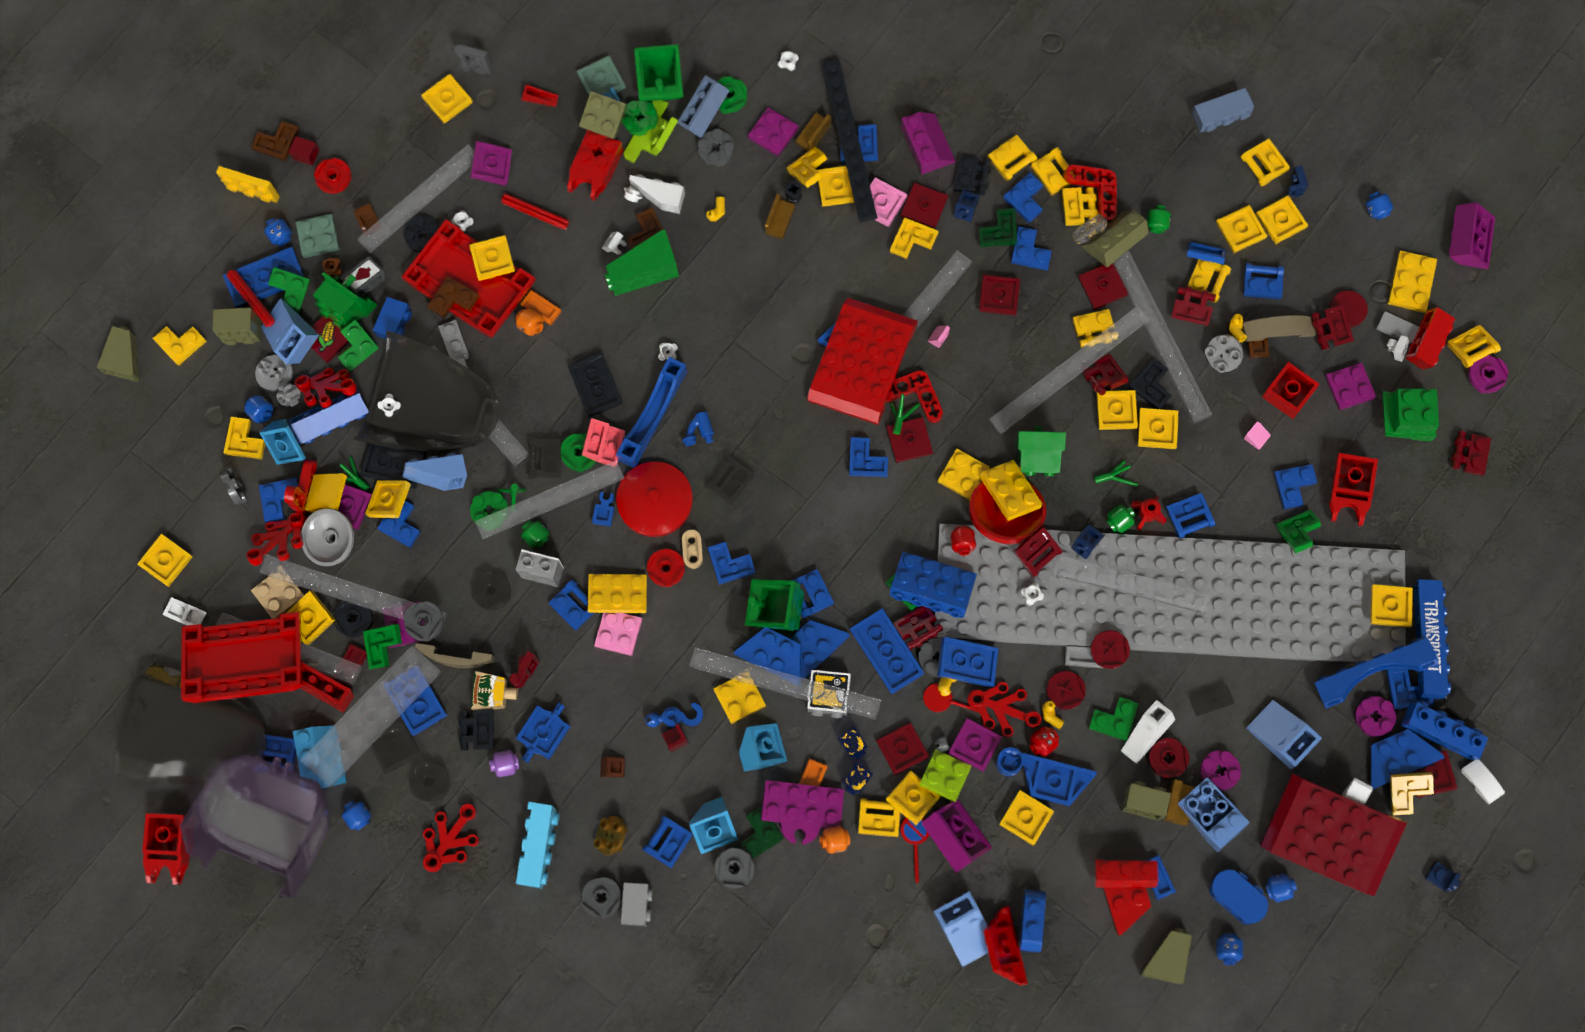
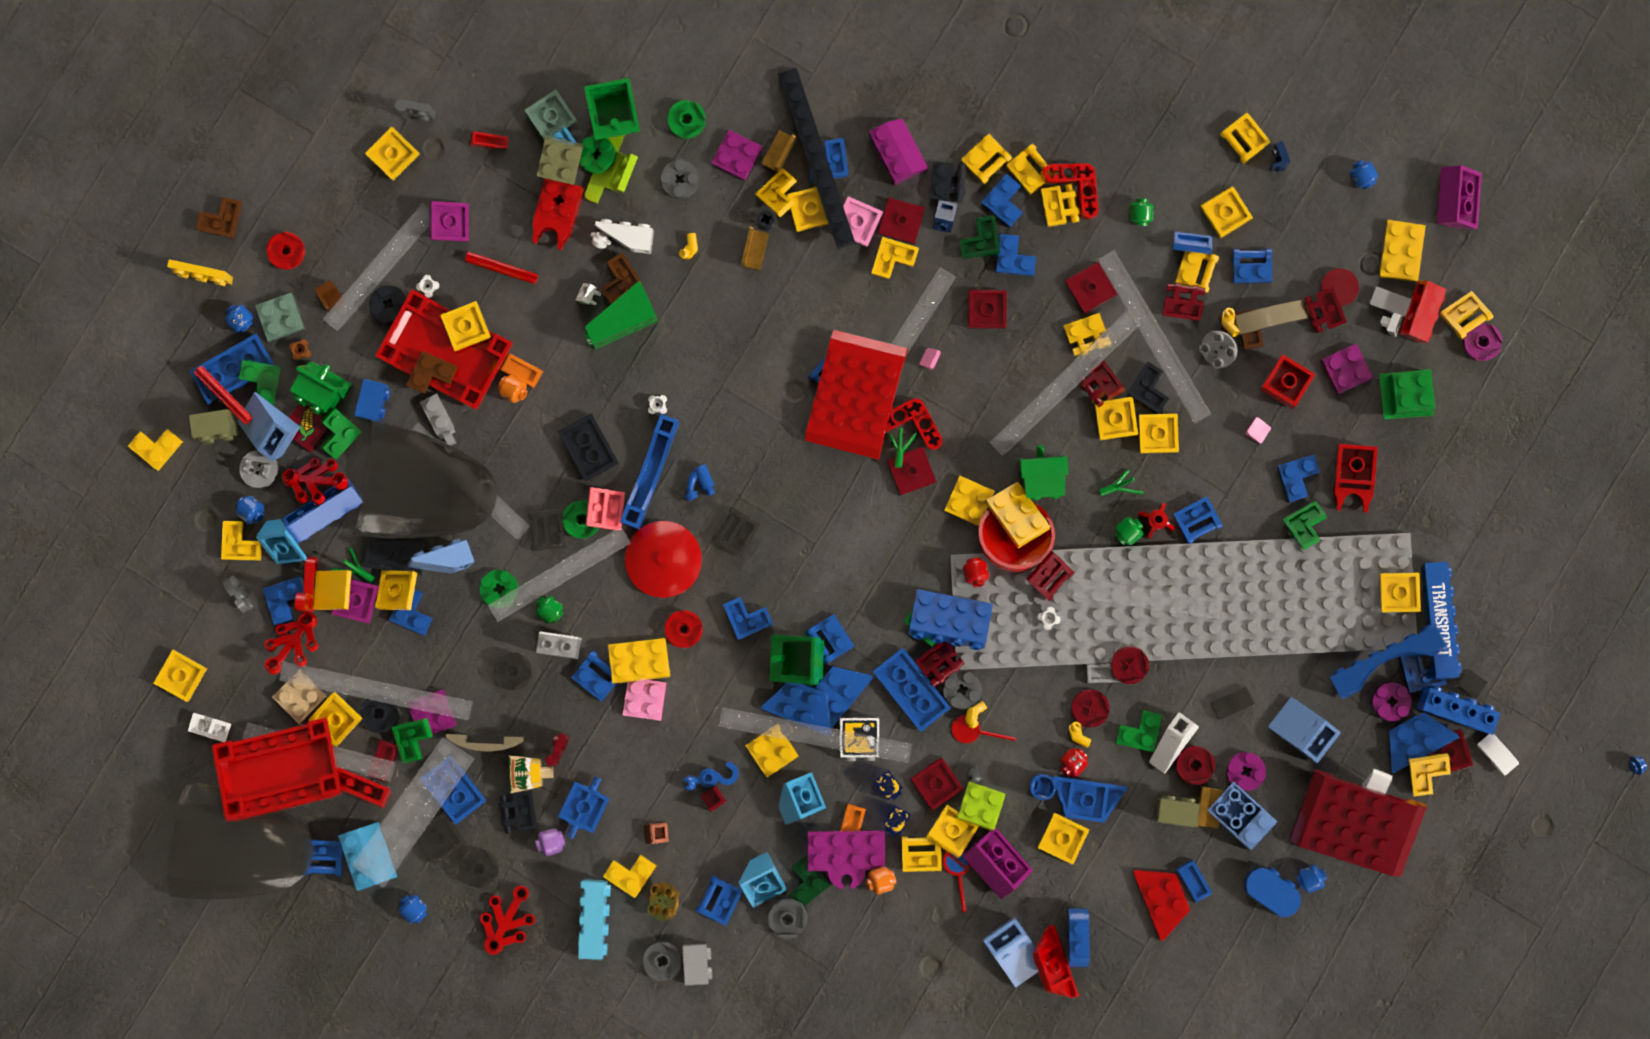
camera: 10 degrees left, 10 degrees up
olive slope [97,326,139,382] -> none
red brick [142,813,193,885] -> none
windscreen [180,754,330,899] -> none
light grey gear [276,384,300,407] -> none
dark red panel [289,137,320,166] -> none
light grey dish [301,509,354,566] -> none
brick [340,257,385,298] -> none
white plate [378,394,401,417] -> none
dark grey plate [404,602,444,641] -> none
green plant [497,484,526,513] -> none
blue plate [592,492,615,527] -> none
sand blue brick [677,75,730,138] -> none
tan plate [682,530,703,569] -> none
white plate [778,51,798,71] -> none
blue plate [849,437,888,477] -> none
blue plate [937,637,999,687] -> none
magenta plate [948,718,1002,772] -> none
red plant [967,682,1041,738] -> none
dark blue bracket [1071,524,1104,559] -> none
clear plate [1072,215,1107,244] -> none
olive slope [1082,210,1148,267] -> none
red brick [1095,861,1158,888] -> none
olive slope [1140,928,1192,985] -> none
sand blue brick [1192,88,1254,133] -> none
blue head [1216,933,1243,965] -> none
yellow tile [1256,195,1308,245] -> none
dark blue bracket [1425,862,1461,893] -> none
dark red plate [1451,431,1491,476] -> none
none -> yellow plate [603,855,657,898]

